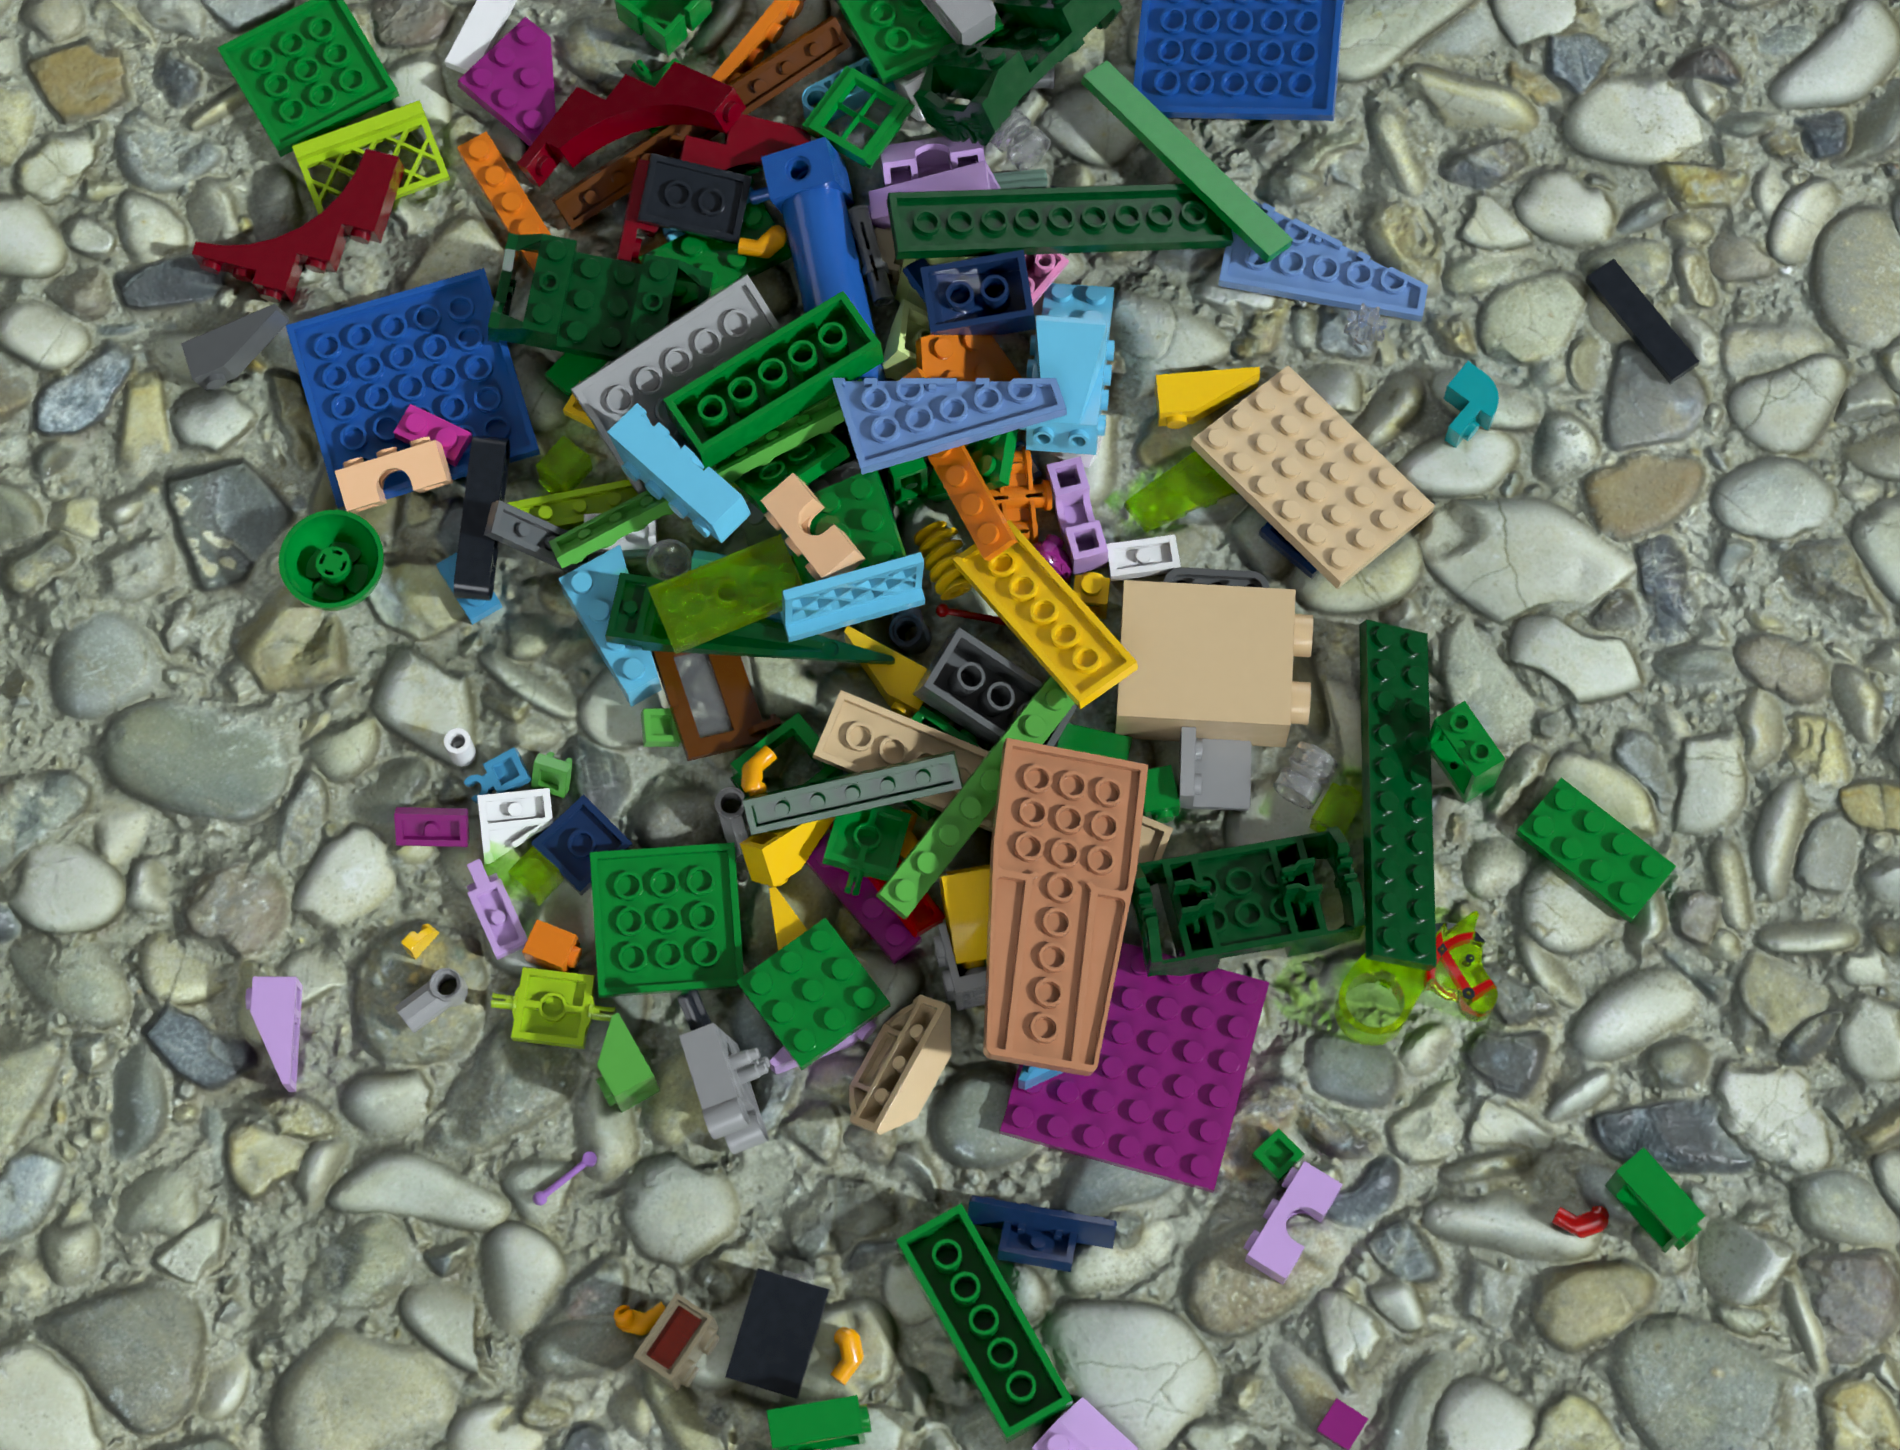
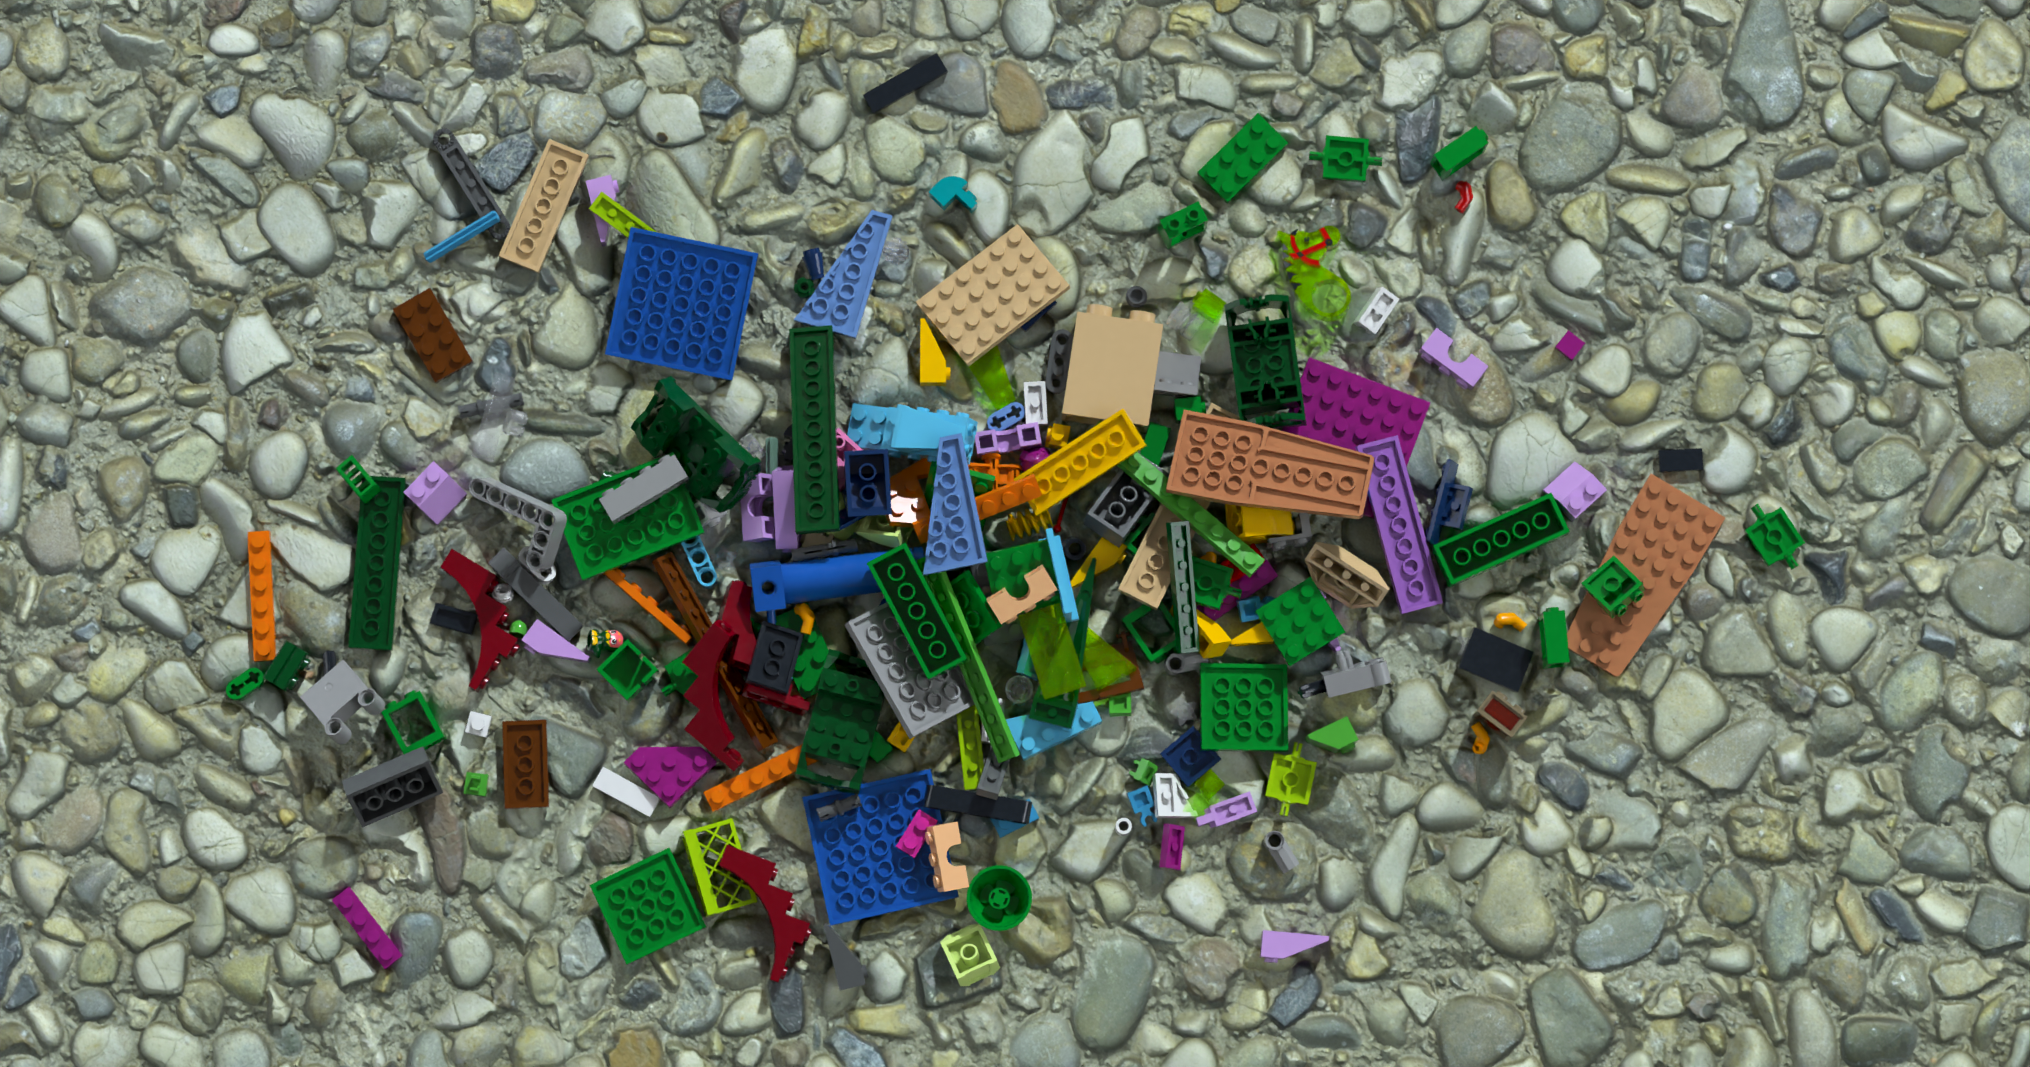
camera: 90 degrees left, 10 degrees up
yellow tile [401,923,440,960] -> none
orange brick [522,919,582,972] -> none
medium lavender hinge [533,1151,597,1206] -> none
clear neon green brick [536,435,593,494] -> none
medium azure wedge [607,403,751,543] -> none
light orange arm [741,745,777,796] -> none
green piece [802,66,915,169] -> none
green tile [1081,60,1293,263] -> none
green plate [1252,1128,1305,1182] -> none
dark green plate [1359,619,1437,971] -> none
none -> dark green plate [794,277,815,298]
none -> dark blue cone [802,247,824,280]
none -> dark grey pin [816,794,862,822]
none -> yellowish green slope [940,924,1000,986]
none -> medium blue beam [987,402,1025,431]
none -> clear neon green wing [1083,627,1136,691]
none -> dark grey plate [1126,286,1147,308]
none -> clear plate [1170,697,1197,725]
none -> dark azure plate [1236,596,1275,622]
none -> green plate [1309,135,1382,183]
none -> white hinge [1353,287,1399,334]
none -> medium lavender plate [1355,435,1443,614]

